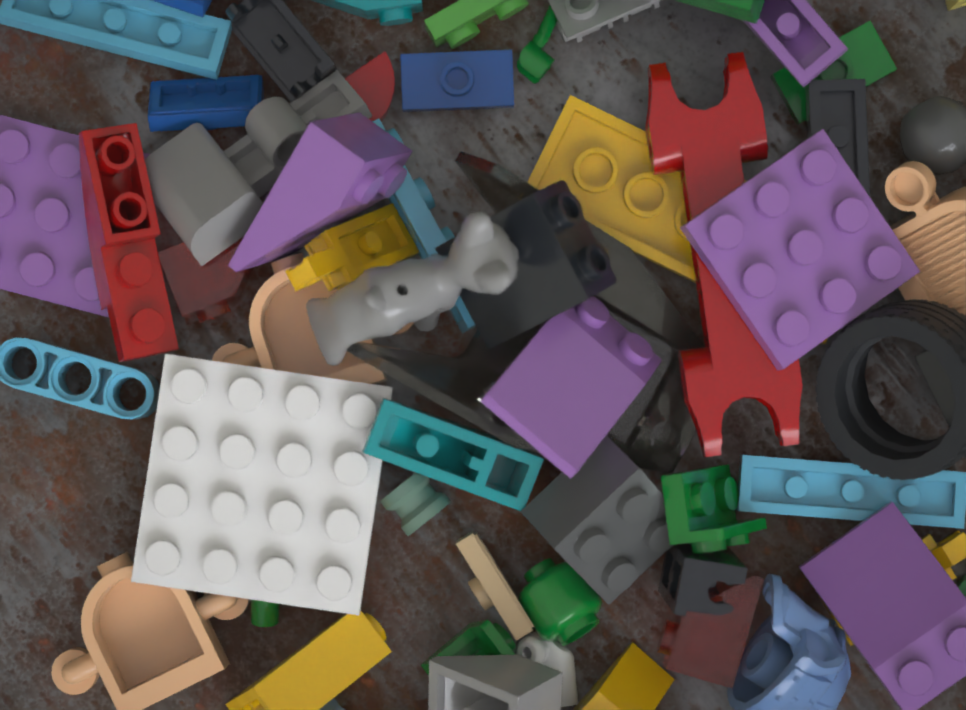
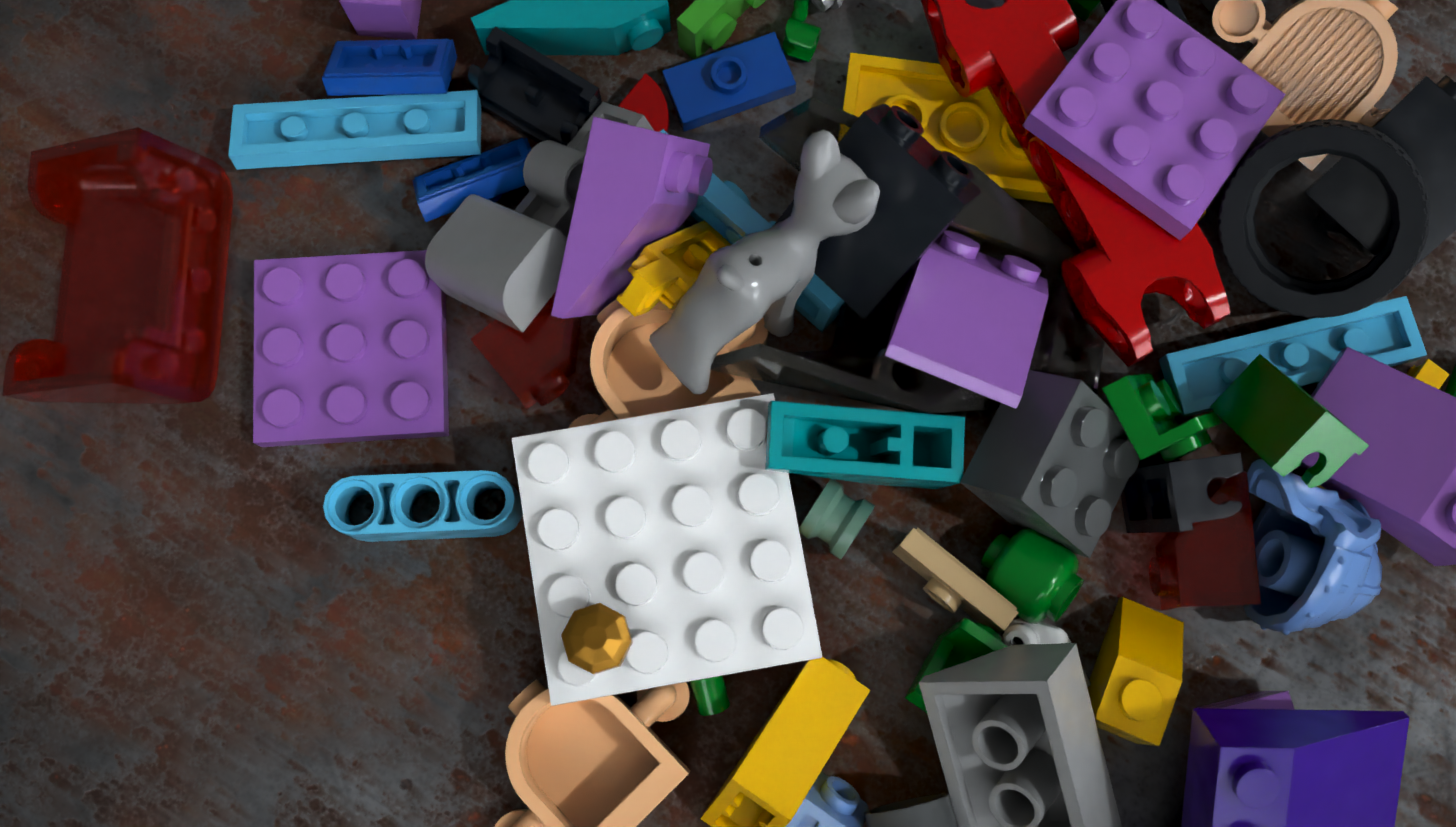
camera: 20 degrees left, 10 degrees down
red slope [79,123,179,362] -> none
none -> pearl gold tile [561,603,633,674]
none -> green hinge [1210,354,1369,488]

